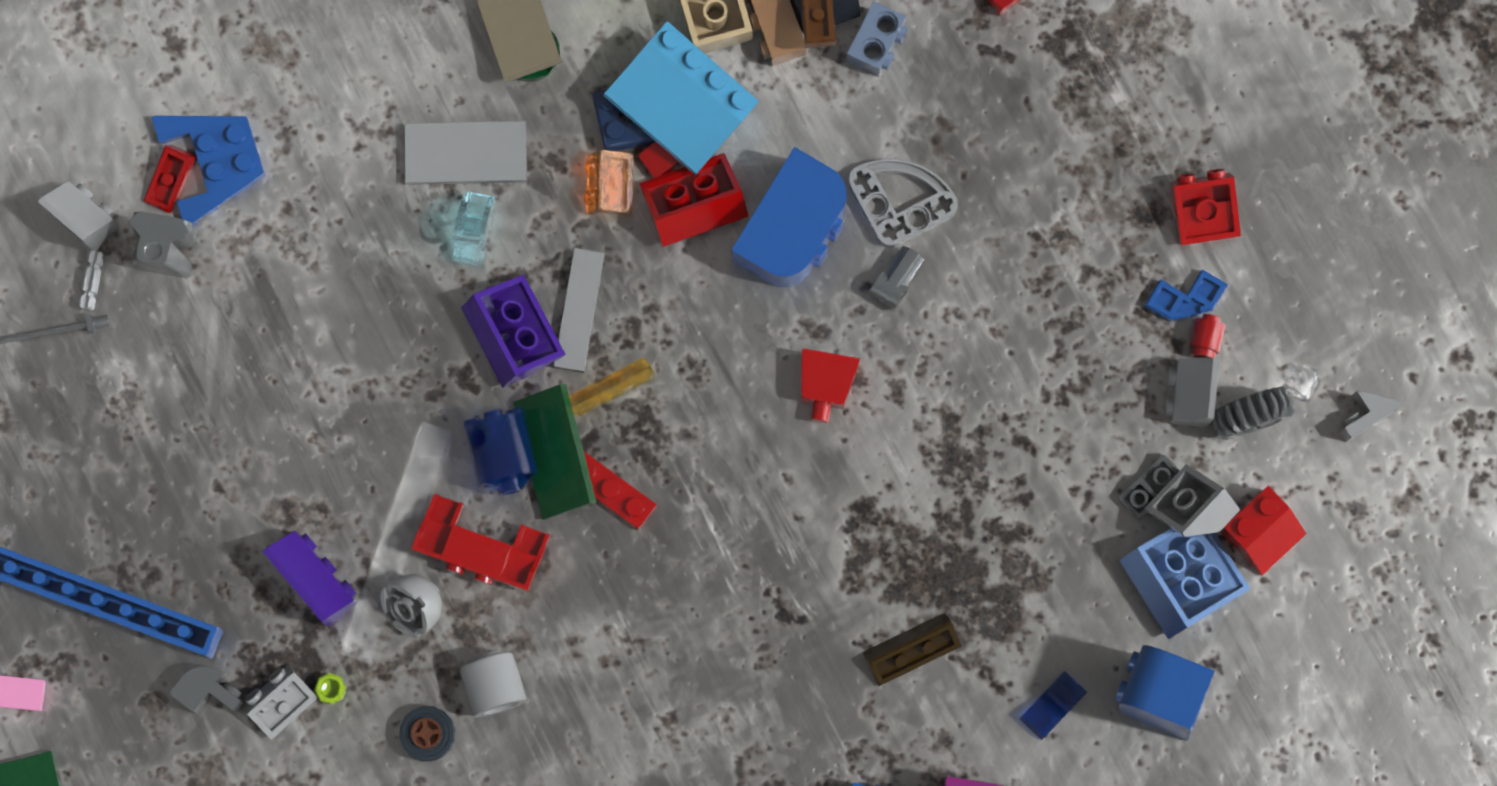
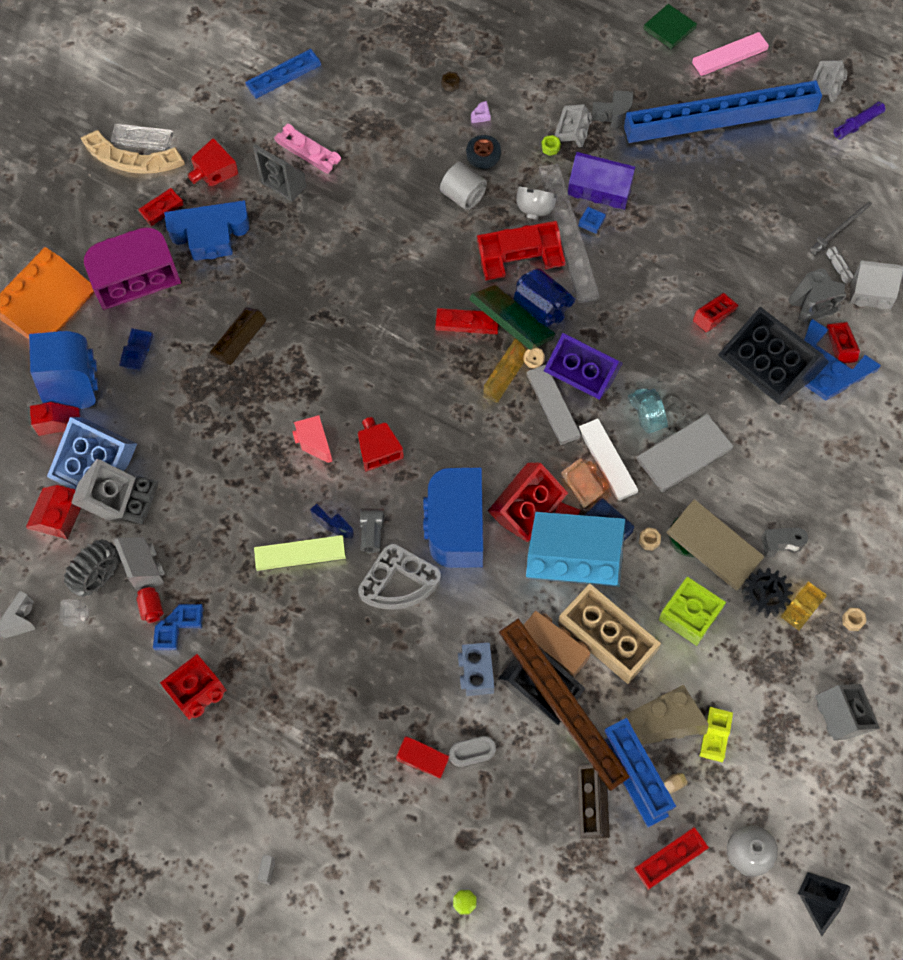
camera: 150 degrees right, 15 degrees down
none -> red slope [30,402,80,436]
none -> yellowish green tile [254,535,346,571]
none -> coral slope [292,415,332,463]
none -> clear blue slope [310,504,354,539]
none -> tan tile [524,347,545,369]
none -> blue plate [578,207,606,234]
none -> white tile [578,419,638,501]
none -> tan tile [639,527,661,551]
none -> red slope [693,293,739,332]
none -> black slope [718,306,829,405]

